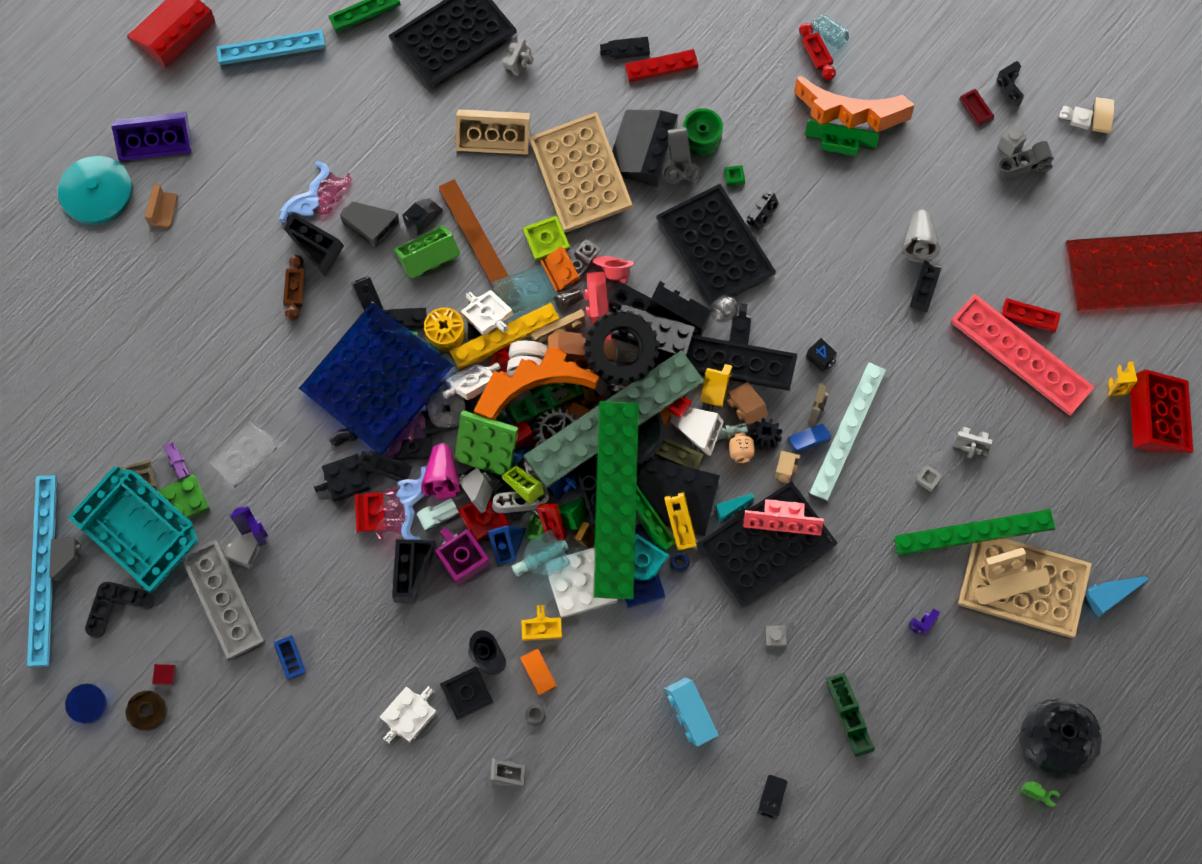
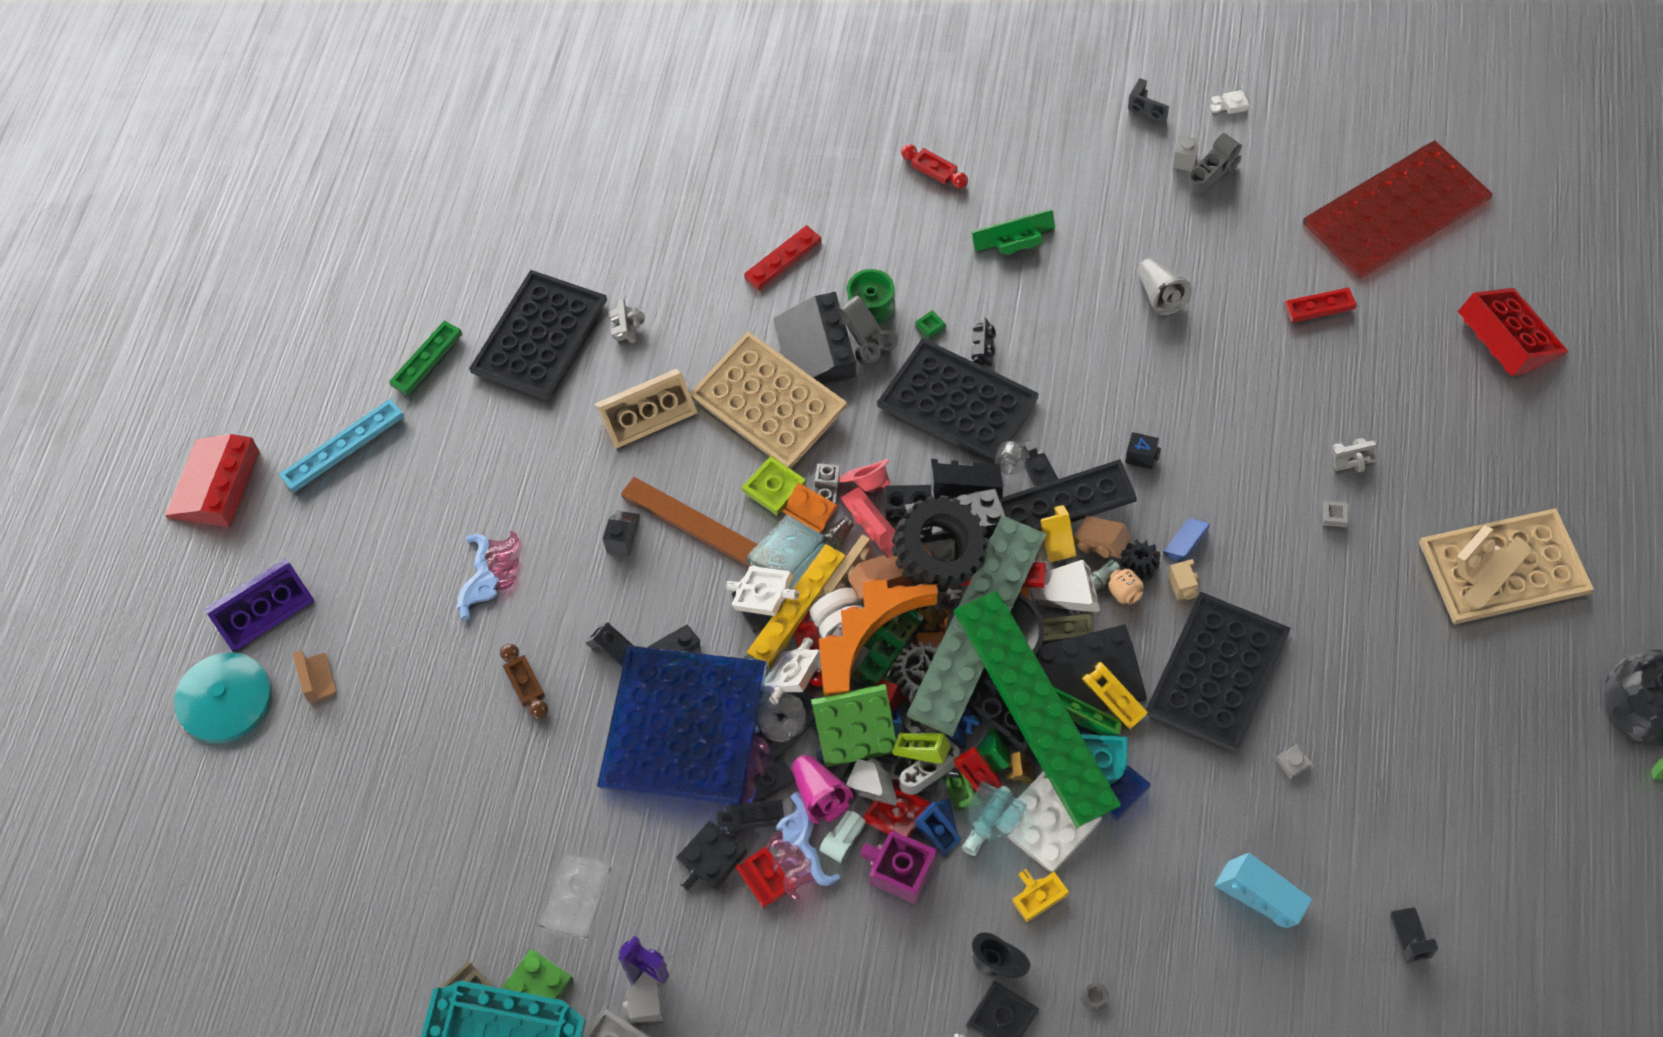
camera: 25 degrees left, 10 degrees down
medium lavender pin [163,442,190,481] -> none
black wedge [283,213,344,277] -> none
black arm [329,428,358,446] -> none
dark grey slope [340,201,399,247] -> none
black wedge [392,539,437,603] -> none
bright green slope [394,225,461,278] -> none
yellow wheel [424,307,466,356] -> none
orange slope [519,649,557,695] -> none
black hinge [600,36,650,59] -> none
dark blue plate [670,552,690,572] -> none
teal slope [715,493,754,523] -> none
coral bracket [743,499,824,535] -> none
orange arch [794,76,914,132] -> none
light aqua plate [809,362,886,503] -> none
dark tan plate [809,384,829,424] -> none
clear light blue slope [811,13,849,49] -> none
dark green slope [825,672,874,757] -> none
green plate [894,509,1055,556] -> none
dark purple bracket [908,608,940,636] -> none
black plate [909,260,942,312] -> none
coral plate [950,294,1095,416] -> none
dark red tile [959,89,995,127] -> none
dark azure slope [1084,576,1149,618] -> none
tan slope [1092,97,1114,134] -> none
yellow hinge [1108,362,1137,396] -> none

